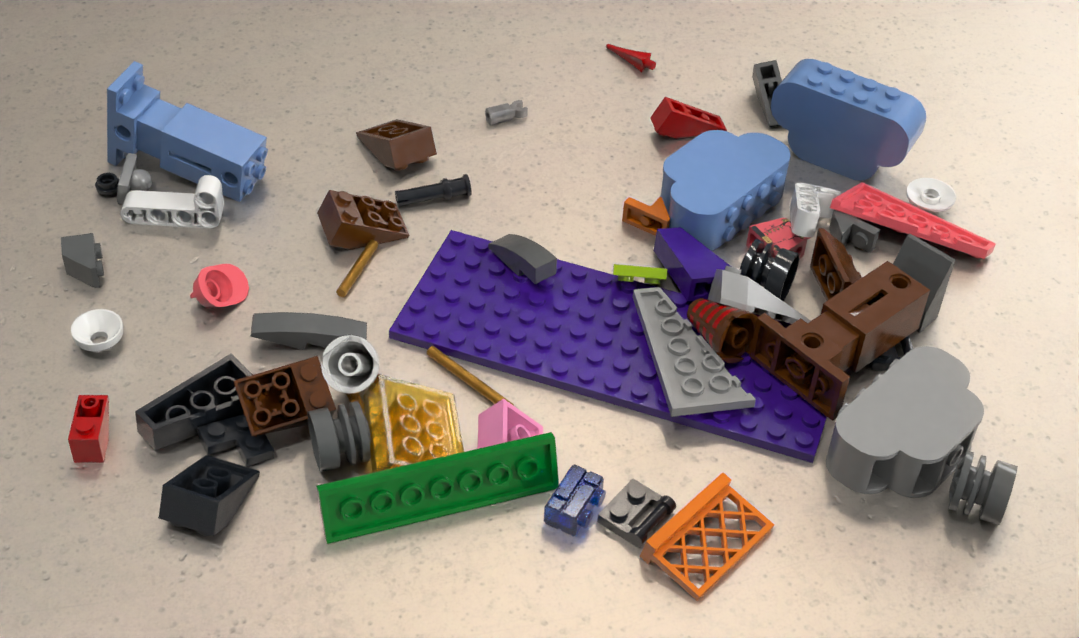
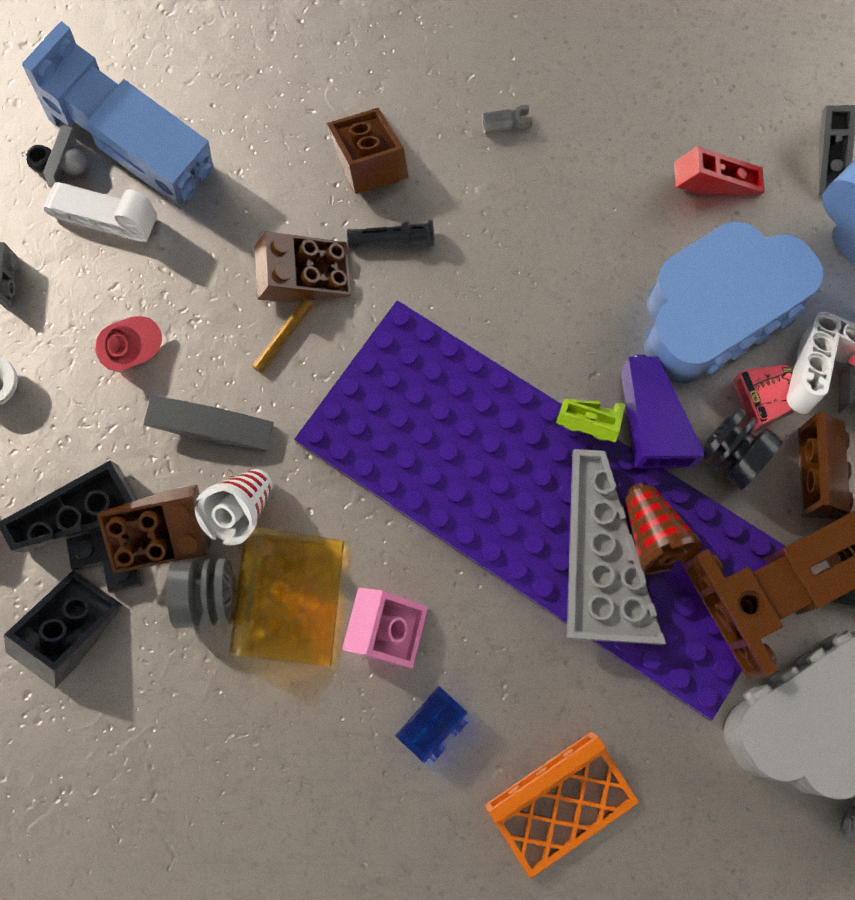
camera: 20 degrees right, 30 degrees up
green plate [317,432,559,544] -> none
pearl gold bar [427,346,514,406] -> none
dark grey slope [488,234,557,284] -> none
black plate [597,478,676,547] -> none
red piece [606,44,656,73] -> none
orange slope [622,197,670,236] -> none
light grey wedge [708,266,811,324] -> none

